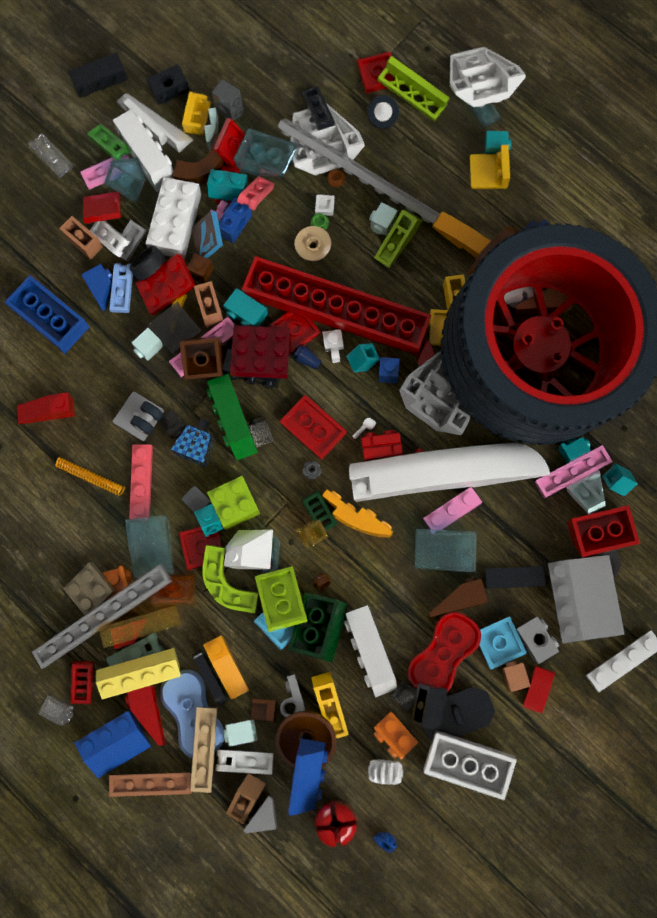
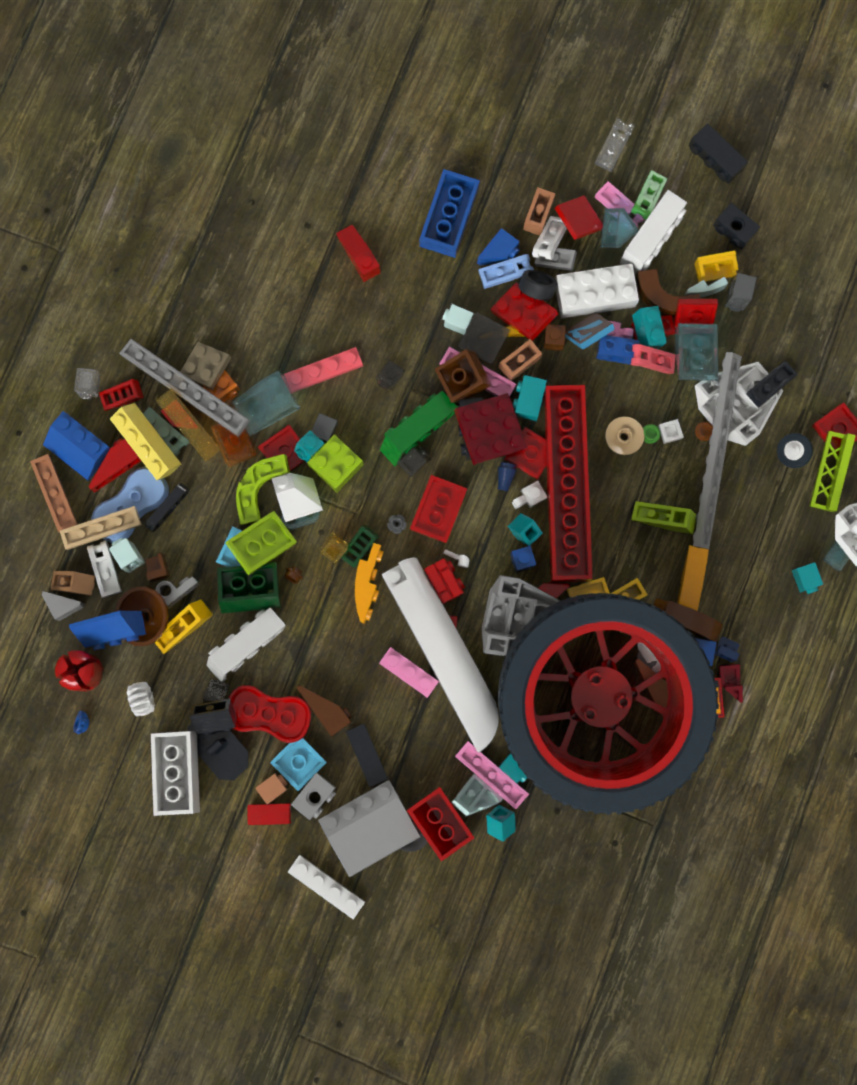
camera: 60 degrees right, 5 degrees up
light orange piece [55,457,125,496] -> none
light grey plate [113,392,164,441] -> none
white wedge [116,94,193,153] -> none
torso [171,419,214,467] -> none
light orange slope [203,636,249,700] -> none
light aqua brick [369,202,397,236] -> none
orange bracket [374,712,419,759] -> none
clear light blue slope [415,529,477,572] -> none
yellow bracket [470,145,510,189] -> none

